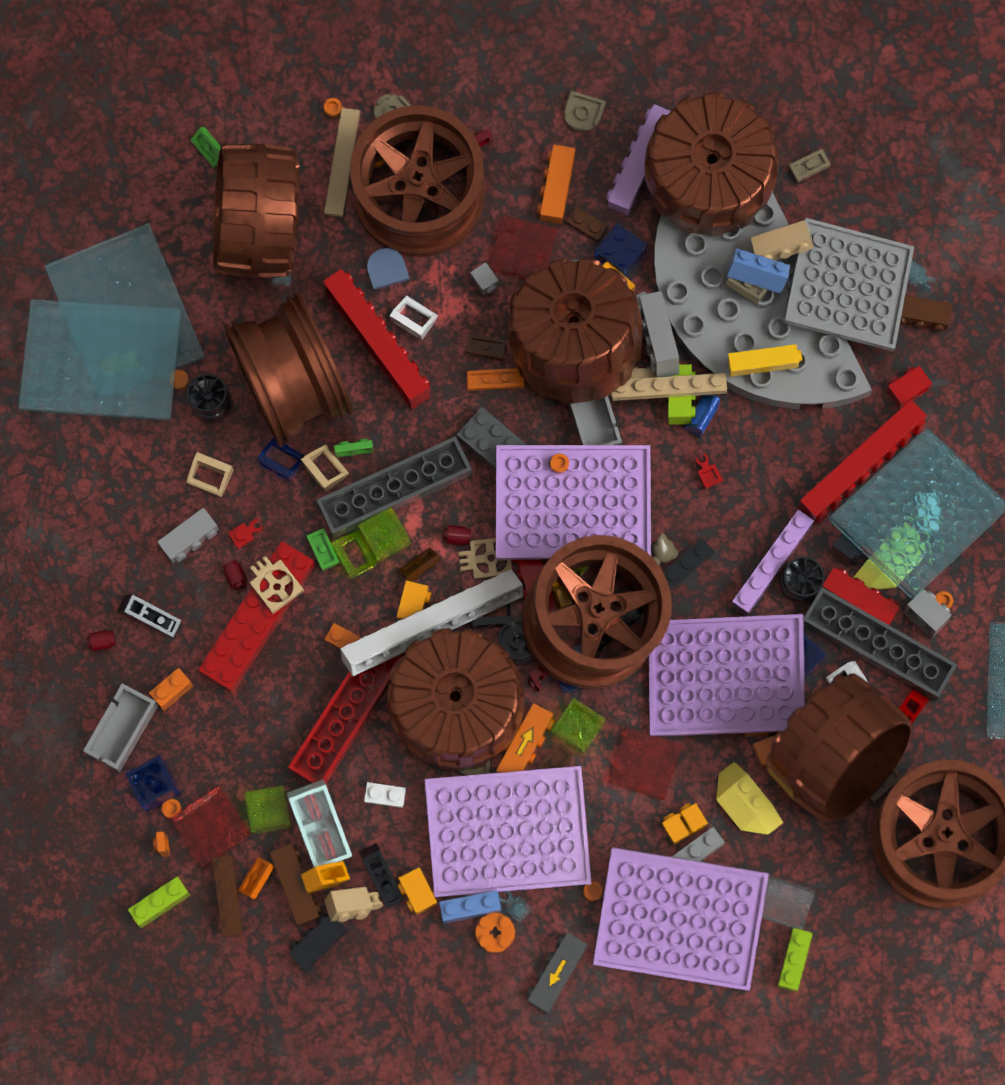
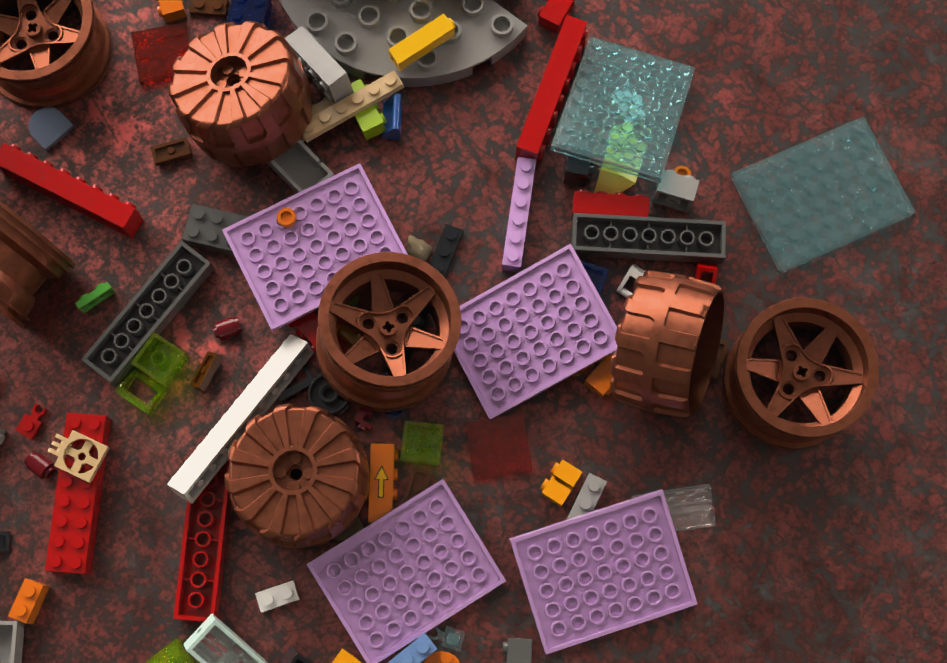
camera: 30 degrees left, 0 degrees up
clear blue tile [257,438,305,483] -> none
tan tile [301,445,349,493] -> none
bright green plate [307,528,340,571] -> none
orange plate [324,623,362,649] -> none
white tile [390,296,438,341] -> none
light orange piece [397,581,432,621] -> none
tan piece [458,538,512,580] -> none
orange tile [467,368,524,391] -> none
light grey brick [470,262,499,296] -> none
orange tile [583,881,603,902] -> none
red plate [695,454,723,490] -> none
light yellow wedge [716,762,783,835] -> none
lime brick [777,928,813,993] -> none
black wheel [779,557,824,602] -> none

